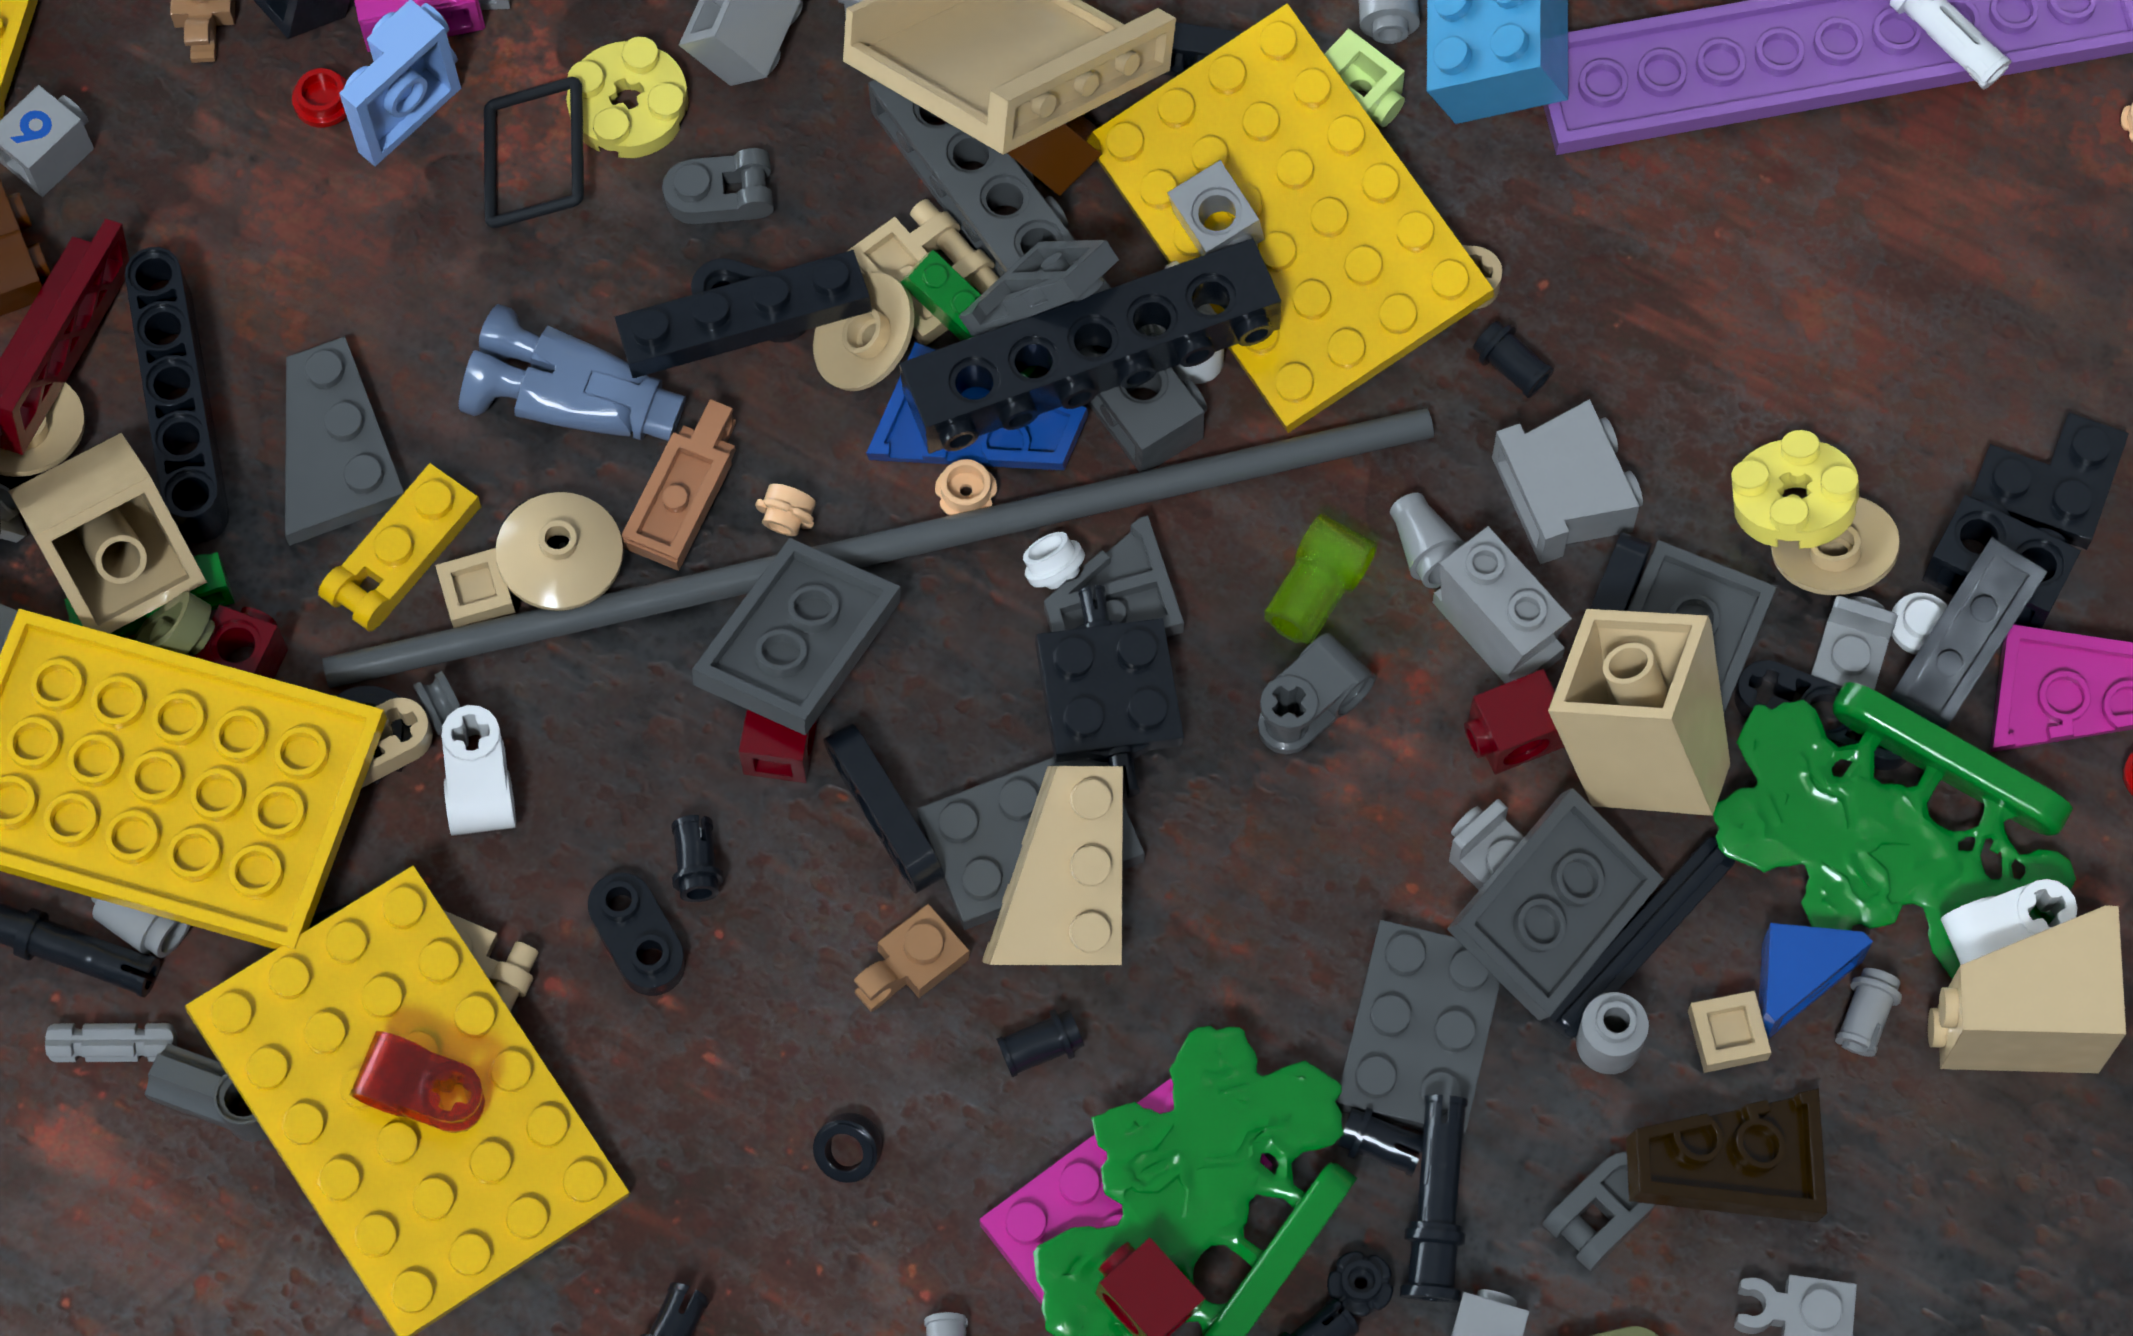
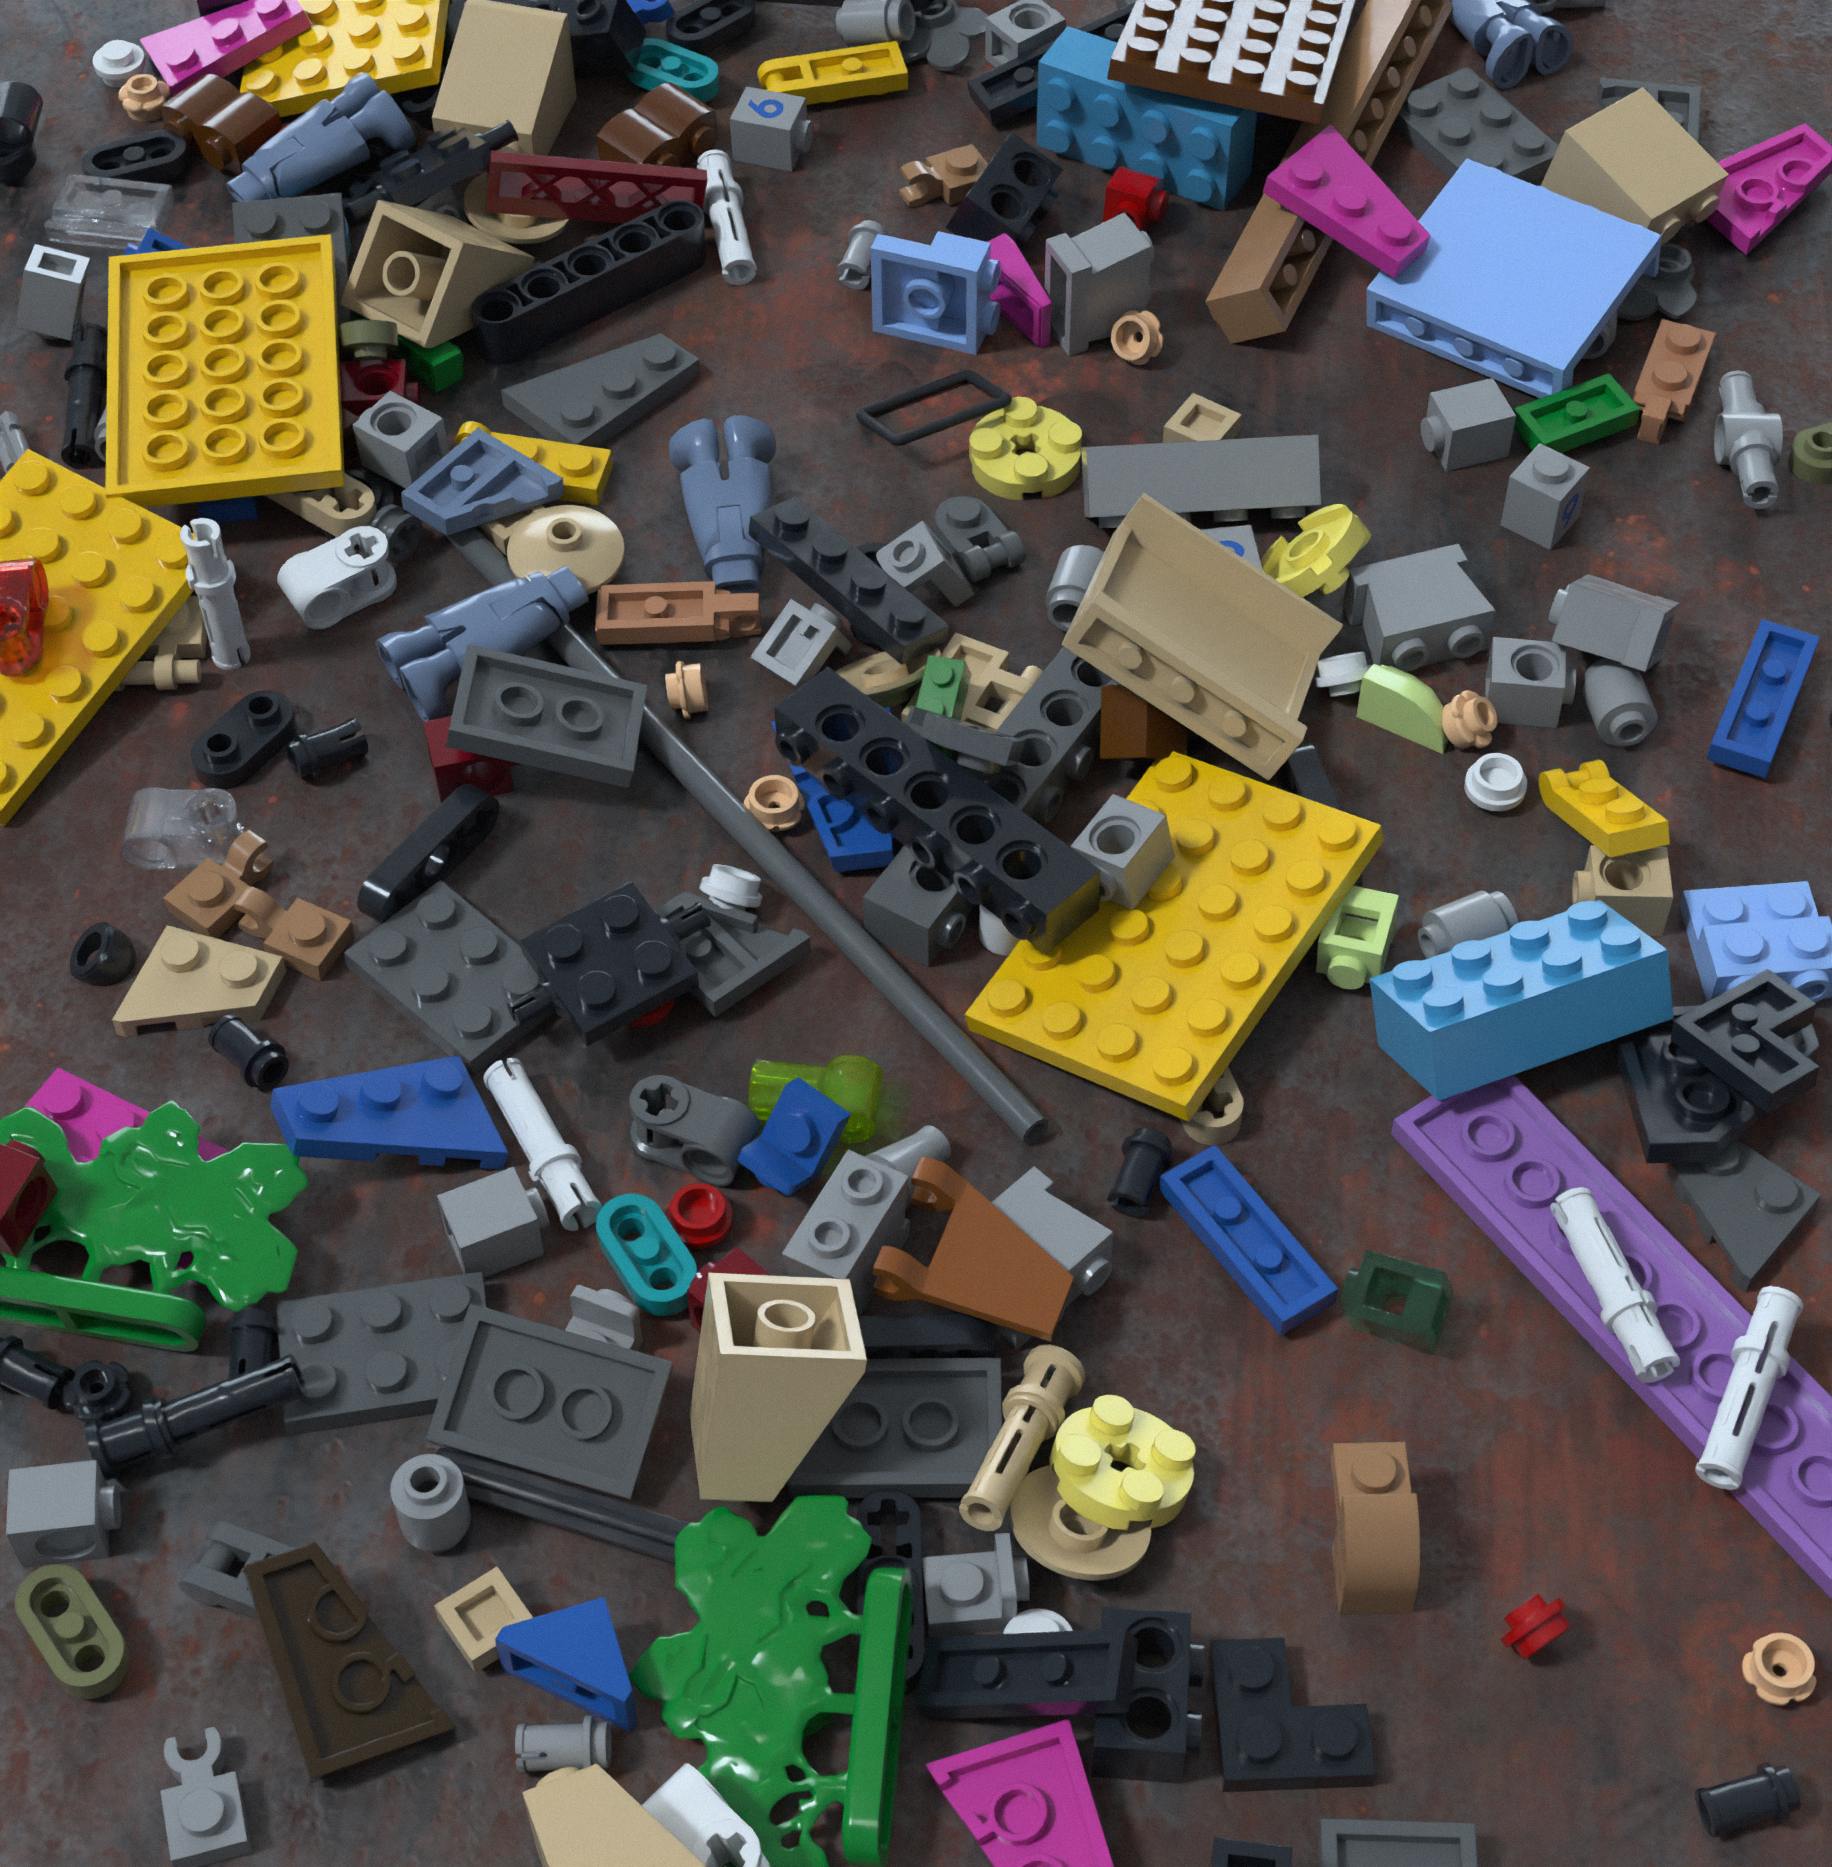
camera: 65 degrees right, 15 degrees down
tan wedge [982,766,1123,965] -> none
none -> tan wing [112,925,287,1037]
none -> clear piece [121,787,245,870]
none -> medium nougat plate [163,830,275,939]
none -> white pin [180,518,251,670]
none -> blue wing [270,1055,508,1170]
none -> light grey brick [353,391,450,488]
none -> sand blue piece [375,565,589,722]
none -> sand blue wing [401,428,564,536]
none -> light grey brick [437,1167,549,1278]
none -> white pin [483,1057,602,1231]
none -> teal plate [596,1194,697,1316]
none -> red plate [665,1183,733,1249]
none -> white pin [697,150,757,285]
none -> blue bracket [737,1077,851,1196]
none -> light grey bracket [750,599,853,690]
none -> light grey pin [836,220,888,290]
none -> dark orange flag [873,1157,1074,1342]
none -> light grey bracket [876,520,975,607]
none -> tan pin [959,1345,1085,1531]
none -> light grey brick [1045,545,1104,632]
none -> blue plate [1159,1144,1338,1336]
none -> medium nougat brick [1330,1442,1420,1615]
none -> clear green brick [1340,1250,1455,1355]
none -> red plate [1500,1593,1572,1660]
none -> white pin [1550,1187,1680,1383]

